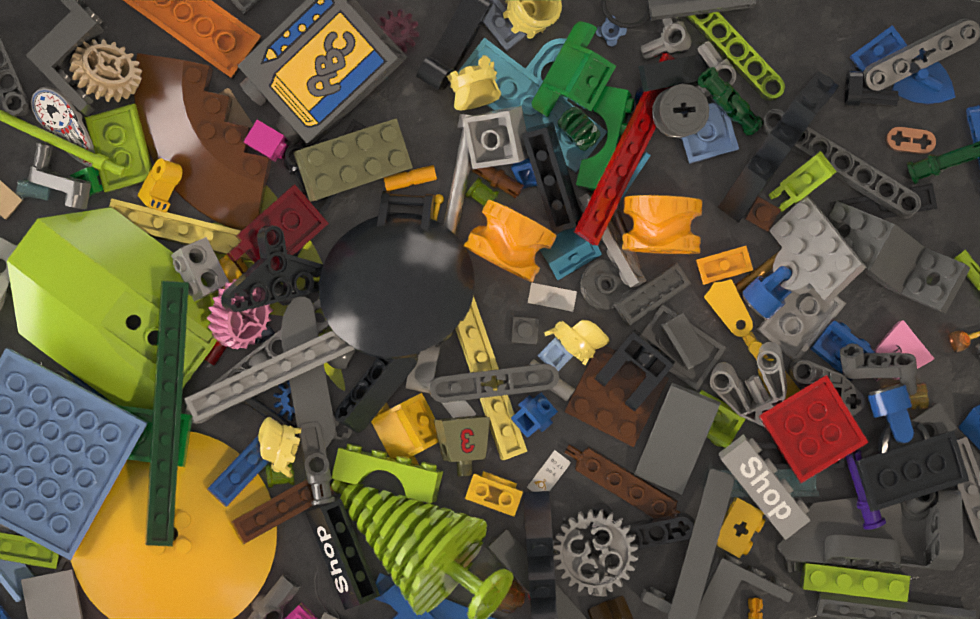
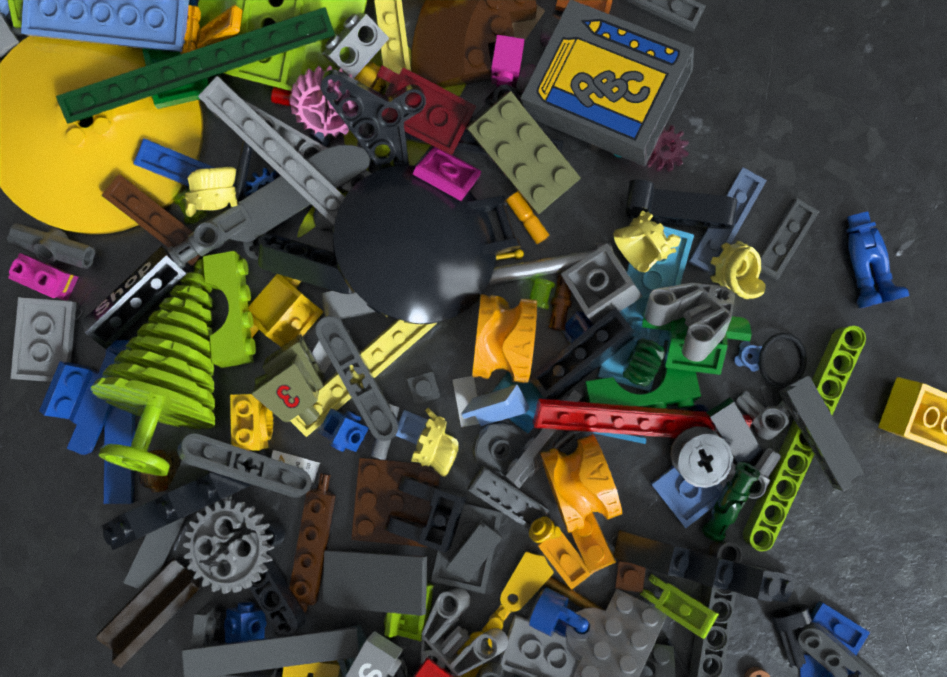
camera: 65 degrees right, 0 degrees up
none -> dark grey piece [177,433,312,498]
none -> light orange axle [180,5,201,54]
none -> light orange plate [196,5,243,49]
none -> blue brick [224,602,267,643]
none -> olive torso [252,354,320,425]
none -> dark pink tile [413,147,481,201]
none -> light blue panel [461,384,530,426]
none -> yellow plate [529,517,561,543]
none -> light orange plate [571,512,616,574]
none -> light grey connector [644,283,735,362]

